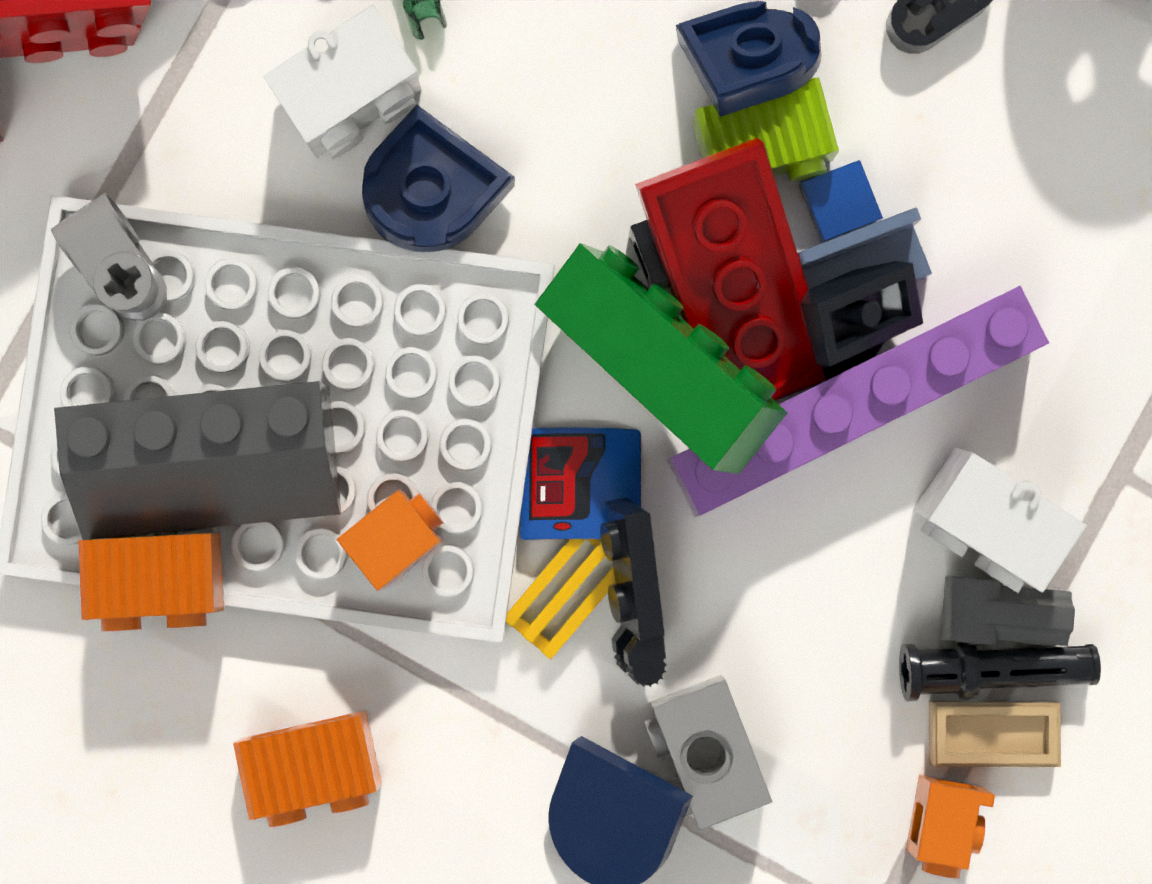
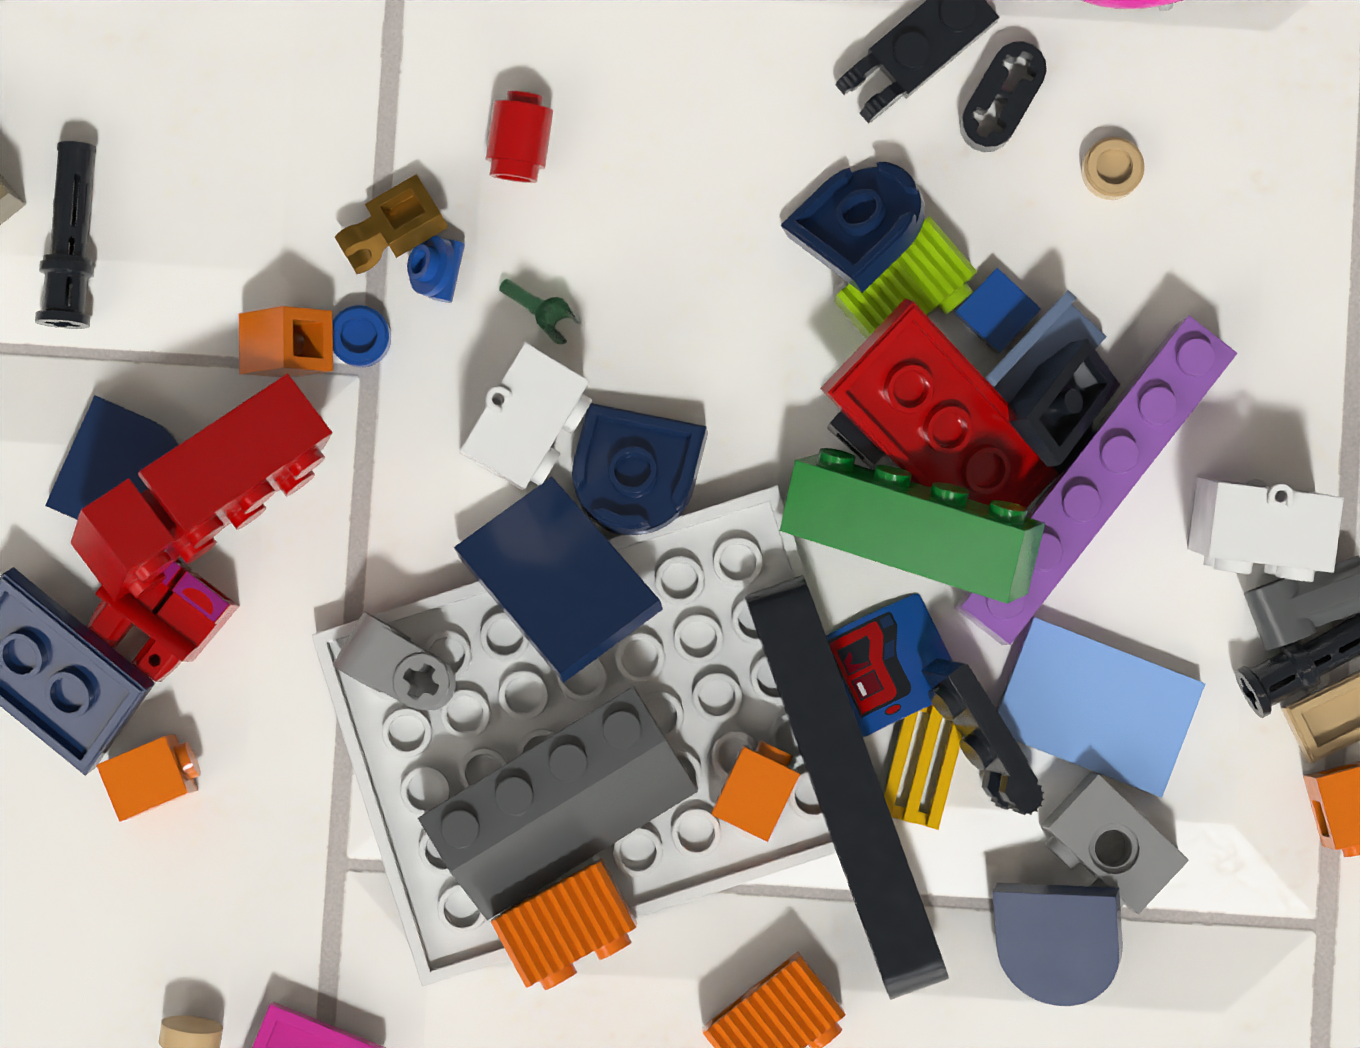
camera: 20 degrees left, 0 degrees up
none -> dark blue tile [454,476,663,683]
none -> black beam [745,575,949,1000]
none -> light blue tile [996,617,1206,798]
none -> tan tile [1081,137,1145,200]

